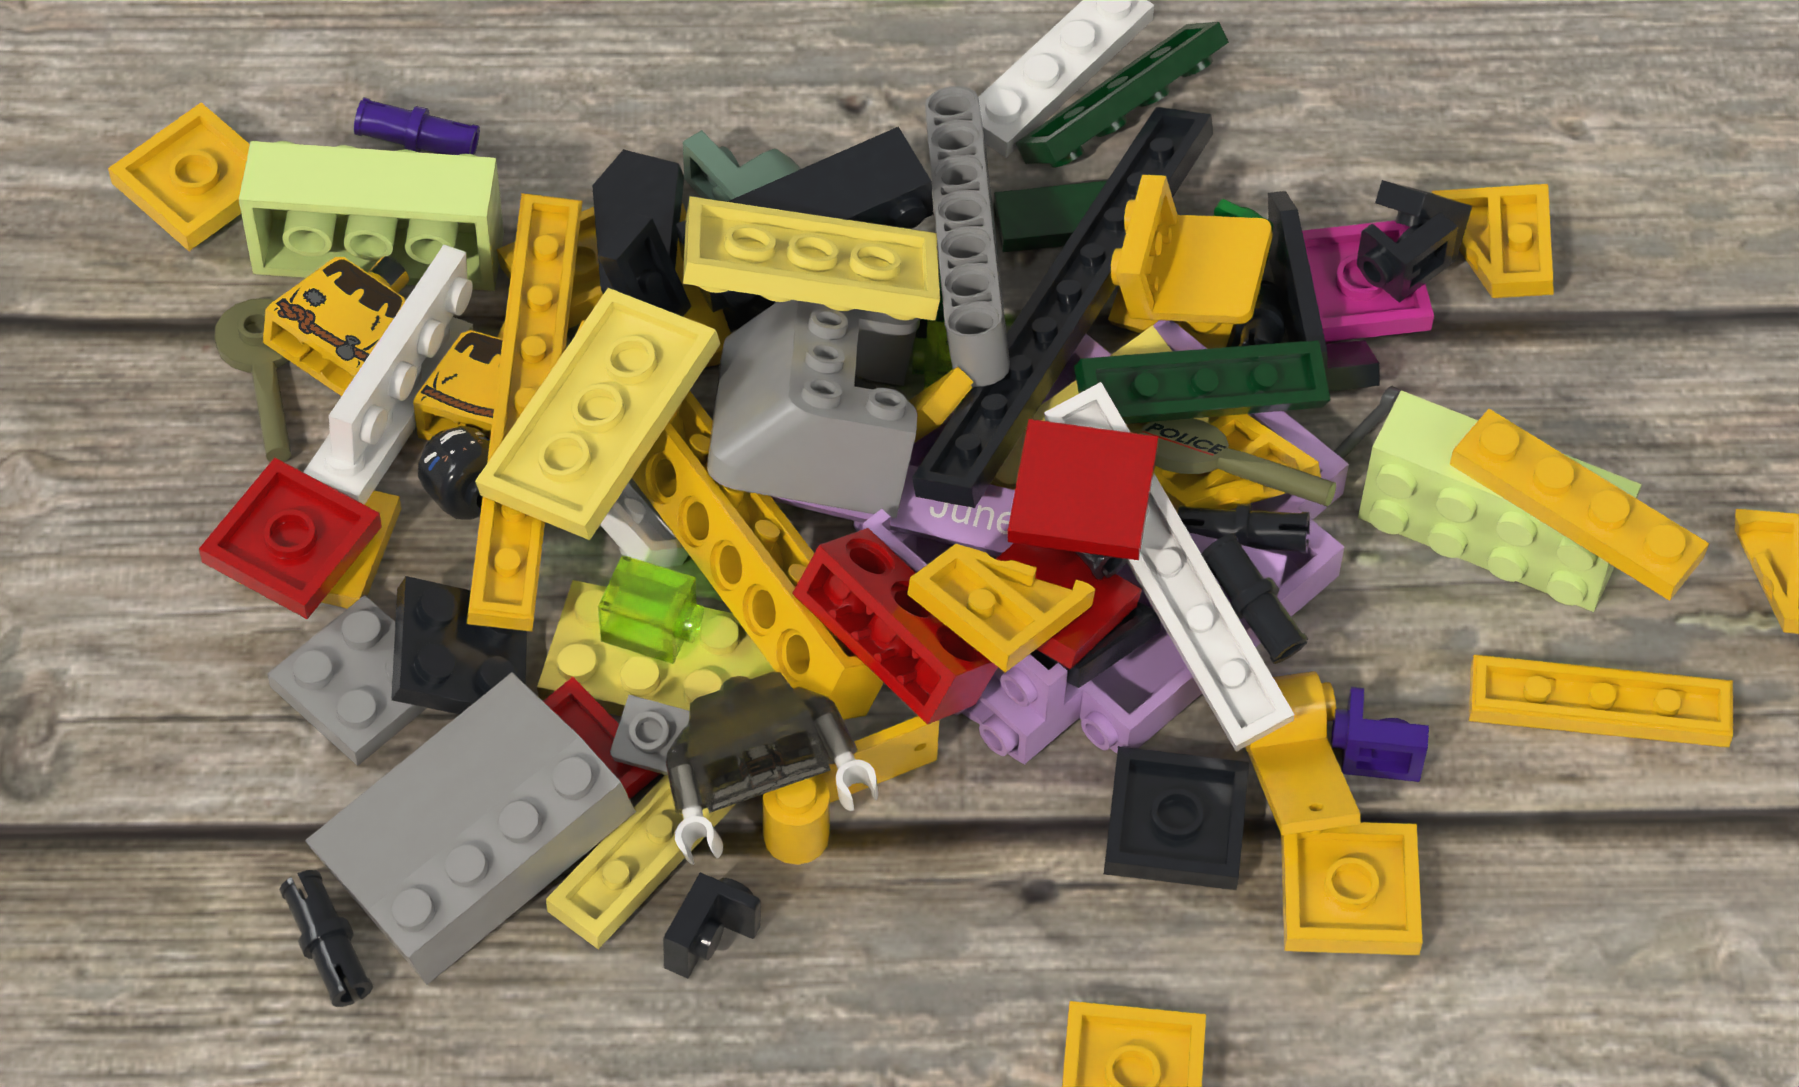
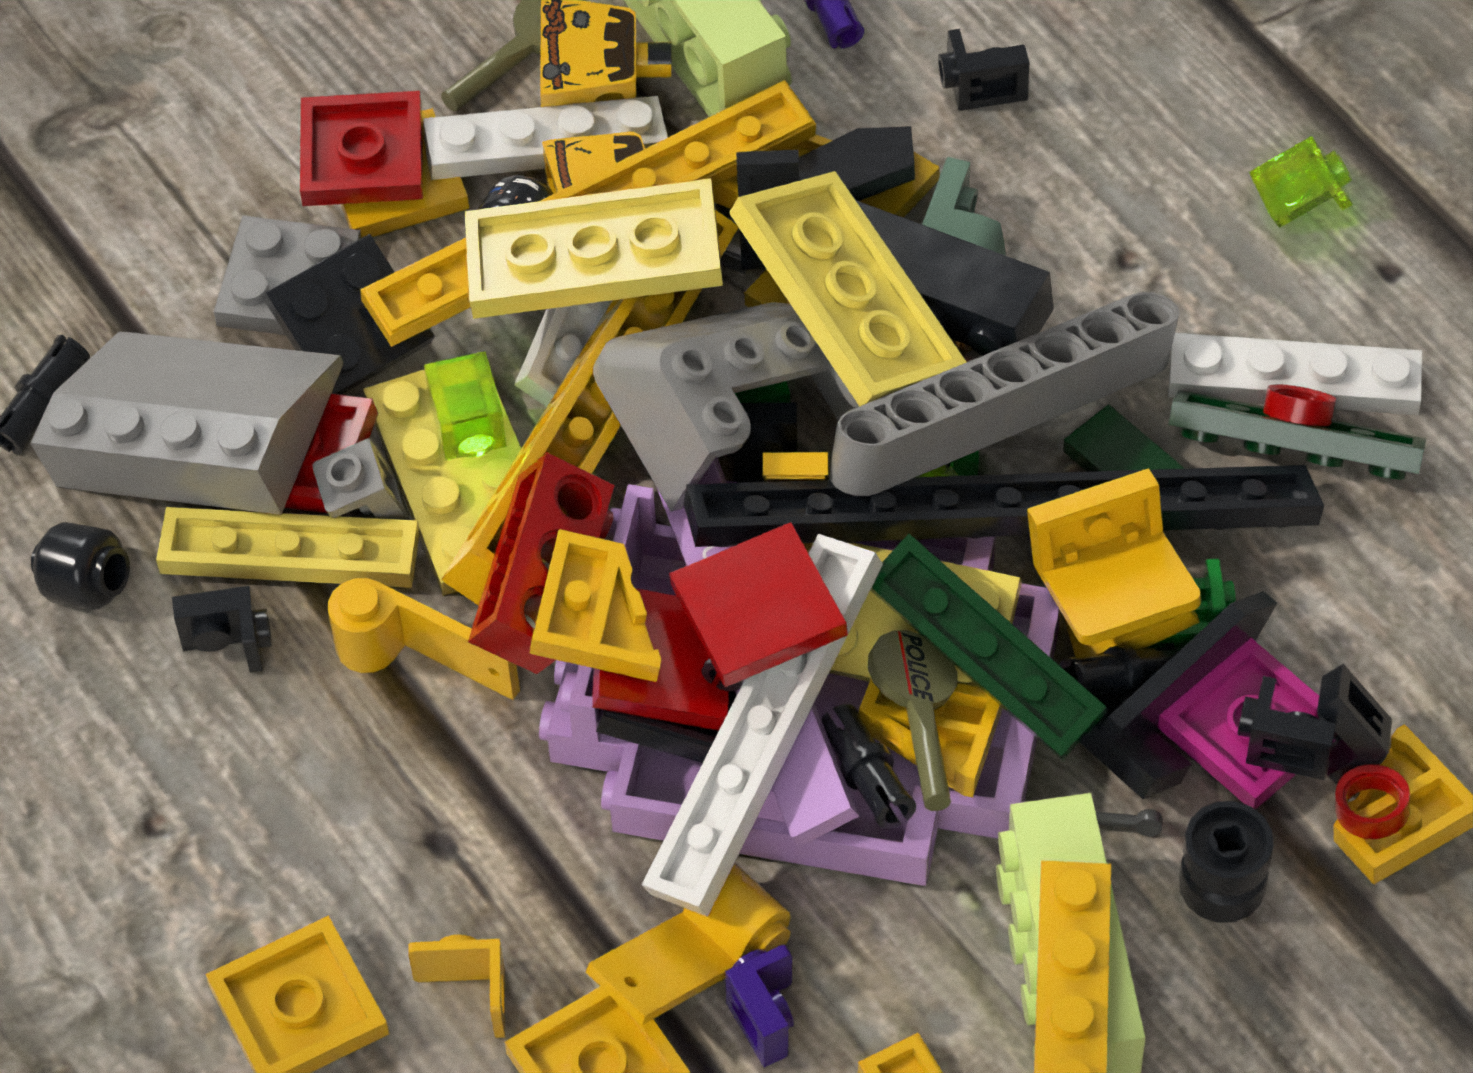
camera: 60 degrees right, 0 degrees up
white plate [328,245,473,465] -> none
clear smoke torso [665,672,878,865] -> none
black plate [1103,746,1249,890] -> none
black pin [1201,533,1308,664] -> none
none -> black head [31,522,130,610]
none -> yellow bracket [408,934,505,1038]
none -> black bracket [938,29,1030,111]
none -> black wheel [1179,801,1274,923]
none -> red piece [1263,384,1336,426]
none -> red piece [1335,764,1410,839]

